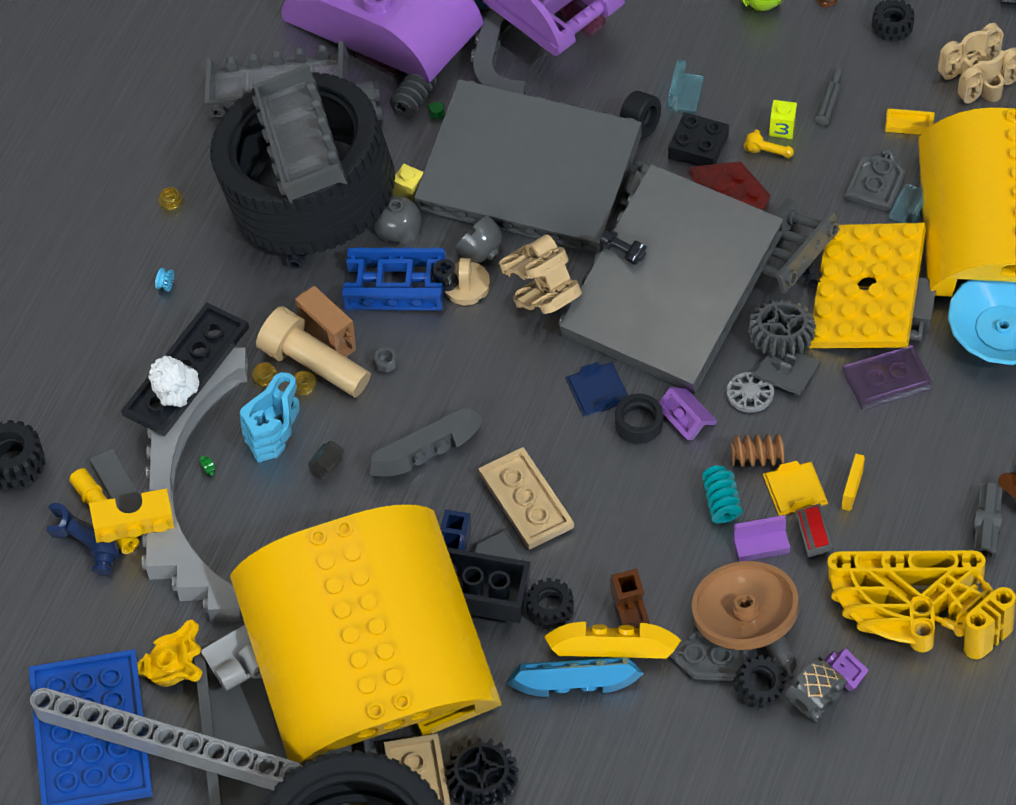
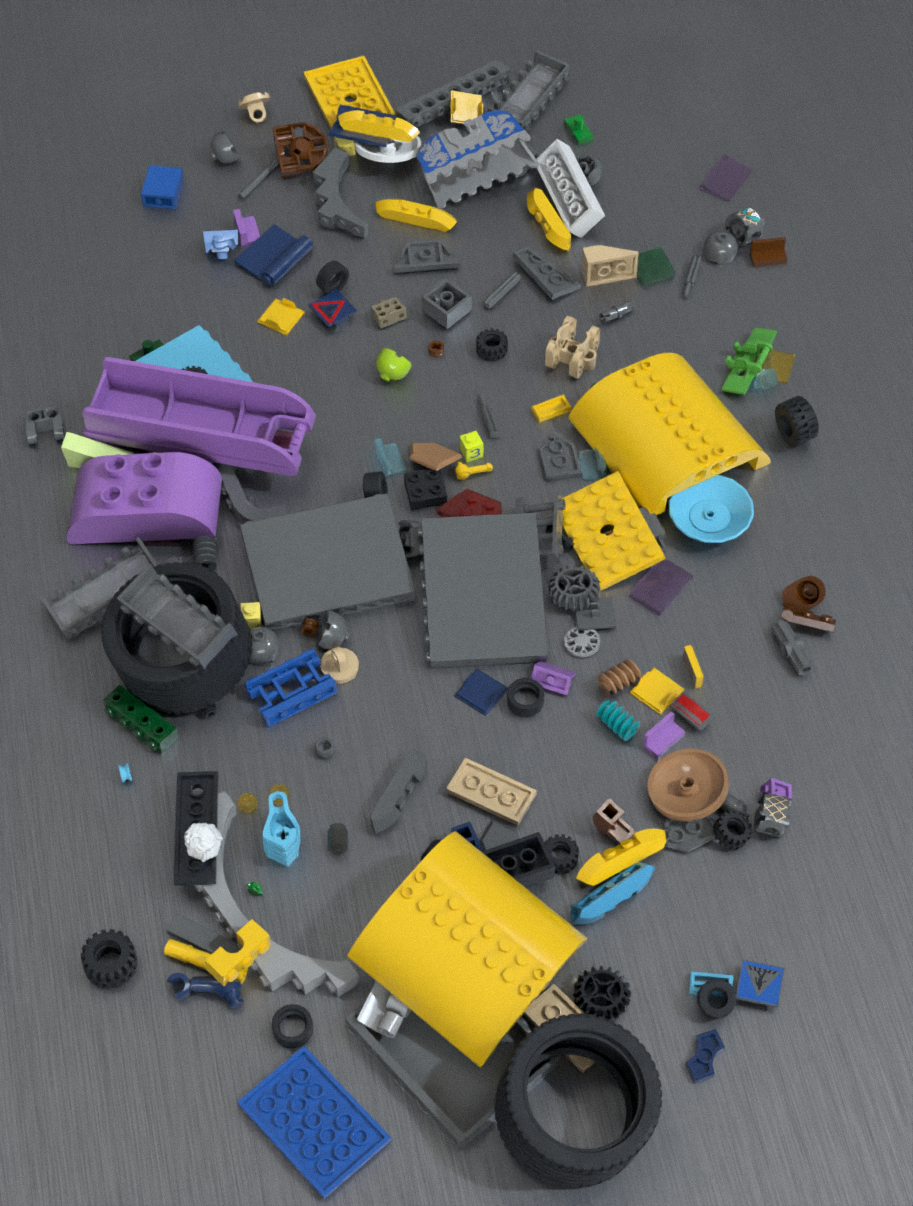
camera: 35 degrees left, 0 degrees up
light grey beam [30,688,302,791] -> none
yellow tile [137,619,202,687] -> none
clear yellow plate [158,187,183,210] -> none
tan piece [256,306,371,398] -> none
medium nougat window [295,286,356,357] -> none
green piece [427,102,446,119] -> none
black bush [433,259,459,291] -> none
tan piece [499,234,582,314] -> none
black bar [600,230,647,265] -> none
yellow beam [828,550,1016,660] -> none
none -> dark green brick [103,685,178,754]
none -> black tyre [271,1004,313,1049]
none -> reddish brown bush [300,619,319,636]
none -> medium nougat tile [409,443,462,471]

